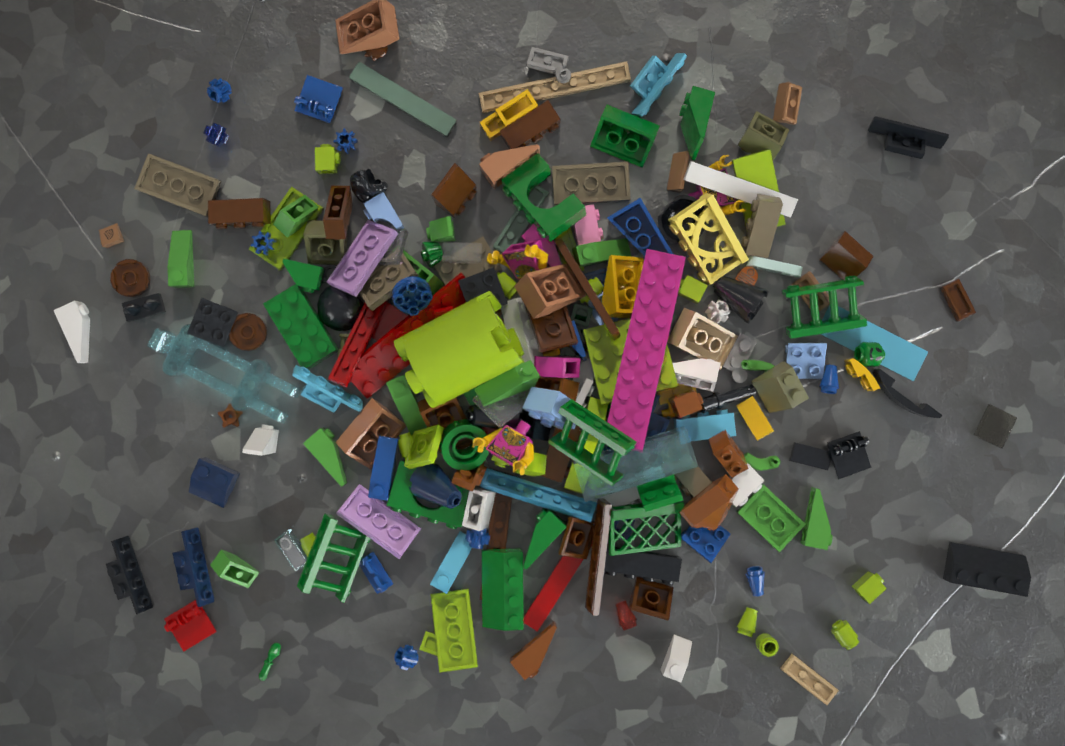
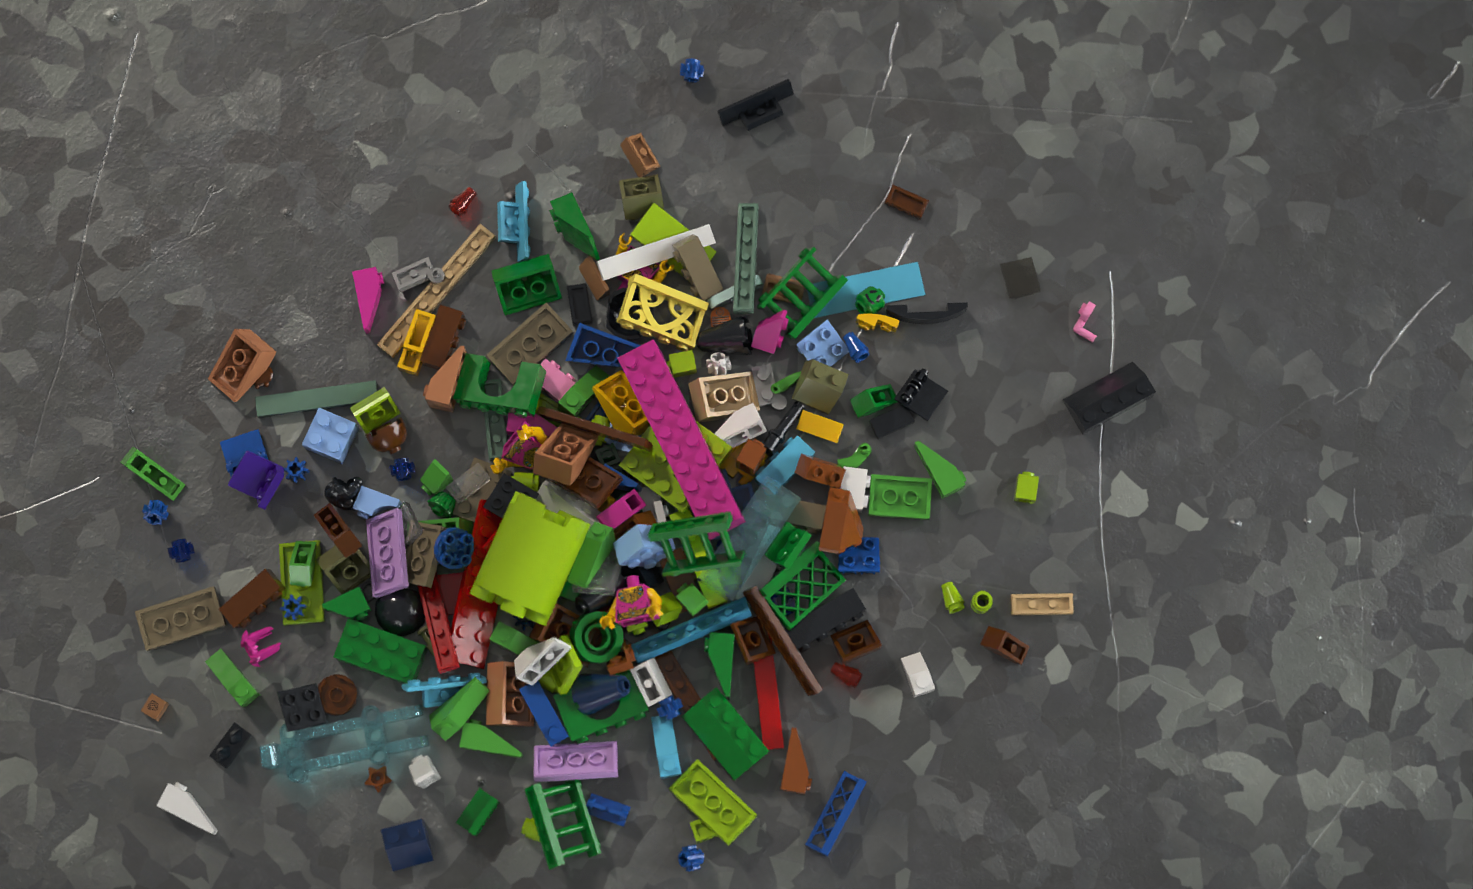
camera: 40 degrees left, 10 degrees down
reddish brown tile [110,259,150,297] -> none
slope [274,529,307,571] -> none
lime brick [315,144,341,174] -> none
reddish brown slope [431,163,477,218] -> none
blue cone [745,566,765,596] -> none
reddish brown slope [819,231,873,280] -> none
lime brick [831,620,859,650] -> none
none -> bright green slope [120,446,185,501]
none -> dark purple bracket [228,450,284,510]
none -> dark pink piece [241,627,281,667]
none -> light blue brick [302,408,359,464]
none -> lime slope [350,387,401,434]
none -> dark pink slope [352,267,384,334]
none -> reddish brown cylinder [365,417,407,454]
none -> clear blue gear [390,458,416,481]
none -> bright green slope [429,677,489,741]
none -> clear red cone [448,187,477,216]
none -> green panel [456,788,500,837]
none -> white slope [514,637,571,686]
none -> black tile [567,283,593,326]
none -> bright green slope [675,583,709,616]
none -> blue gear [680,59,704,82]
none -> sand green tile [733,203,759,314]
none -> dark pink slope [751,310,789,354]
none -> blue fence [805,771,867,857]
none -> green slope [850,384,898,418]
none -> reddish brown slope [980,626,1029,665]
none -> bright pink plate [1073,301,1096,343]

